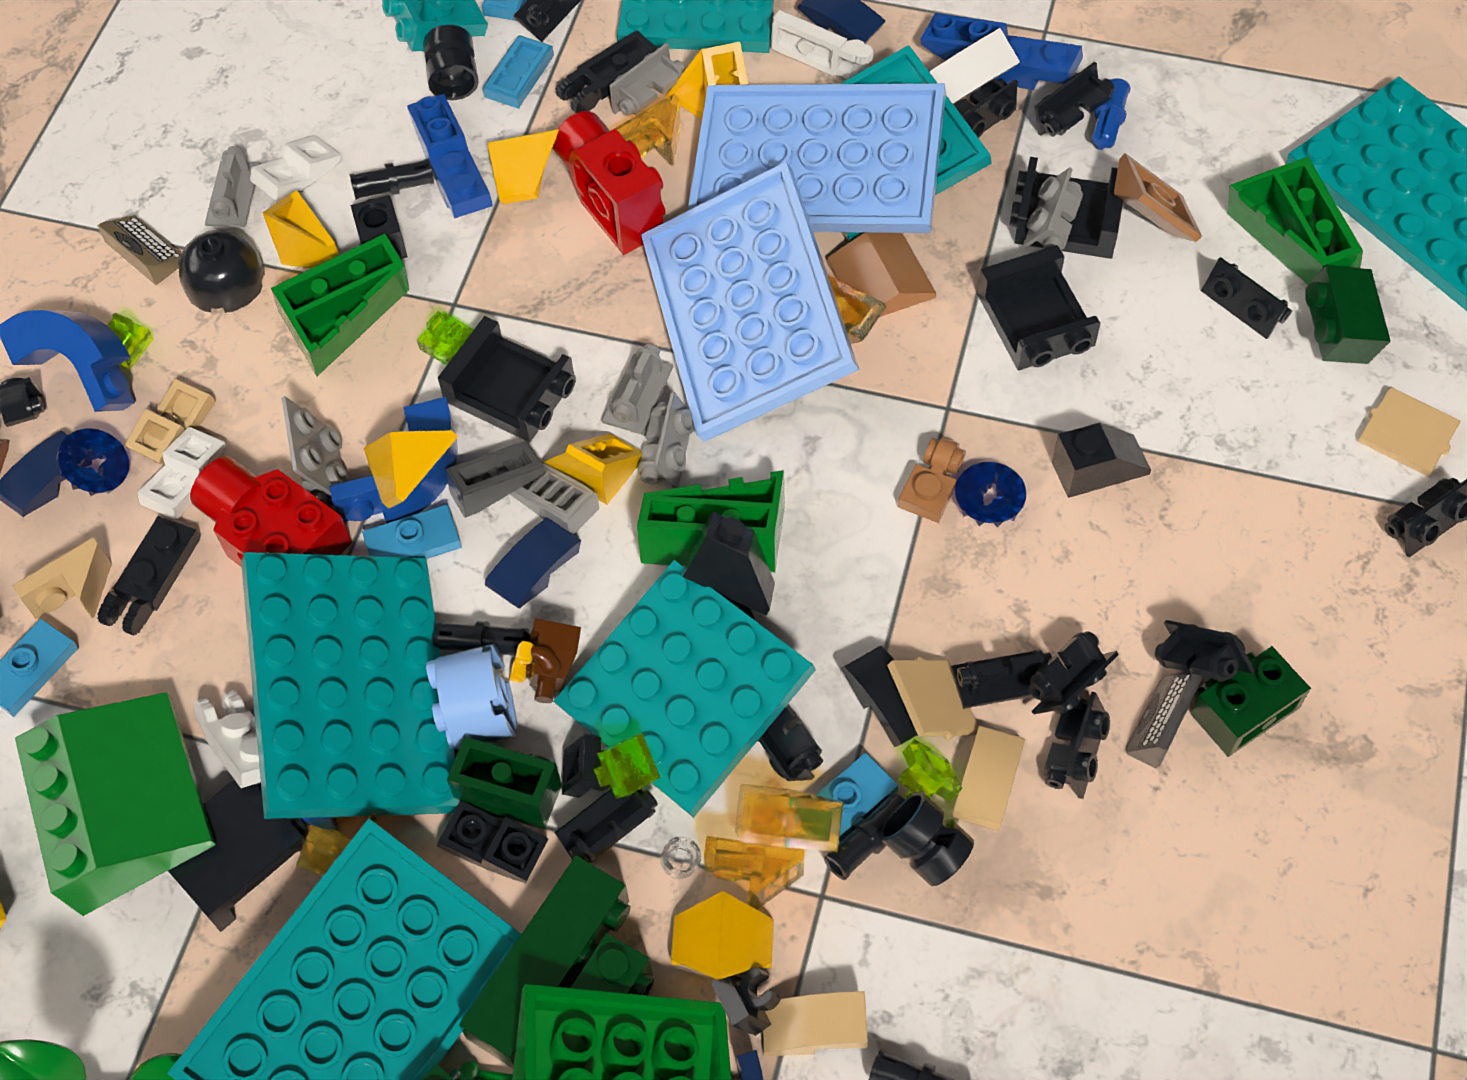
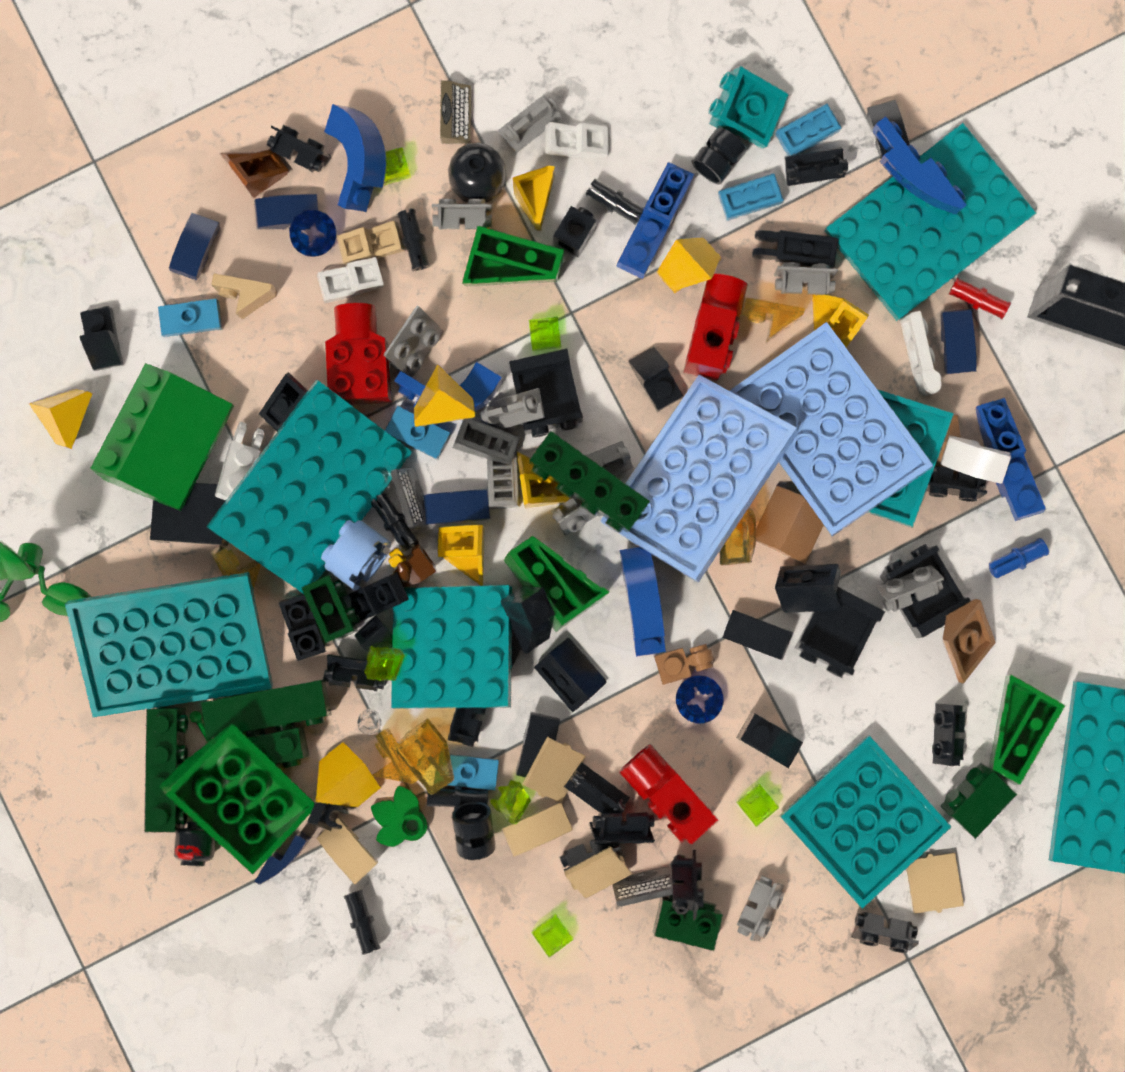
camera: 45 degrees right, 25 degrees up
black hinge [97,516,200,636] -> none
black hinge [1034,62,1115,137] -> none
none -> black slope [259,372,308,431]
none -> black slope [348,572,409,621]
none -> green plate [371,786,428,847]
none -> slope [391,468,426,530]
none -> black pin [397,209,430,271]
none -> light grey hinge [432,199,492,230]
none -> yellow slope [438,525,485,586]
none -> light grey hinge [481,388,545,429]
none -> dark green brick [529,431,650,534]
none -> clear neon green tile [531,913,574,958]
none -> black panel [534,638,607,712]
none -> tan piece [564,847,632,899]
none -> blue arch [619,547,666,657]
none -> red brick [619,744,719,845]
none -> black slope [628,347,683,412]
none -> black slope [722,610,793,660]
none -> clear neon green tile [736,783,779,827]
none -> light grey hinge [737,875,784,941]
none -> black panel [775,564,842,613]
none -> teal plate [779,735,951,909]

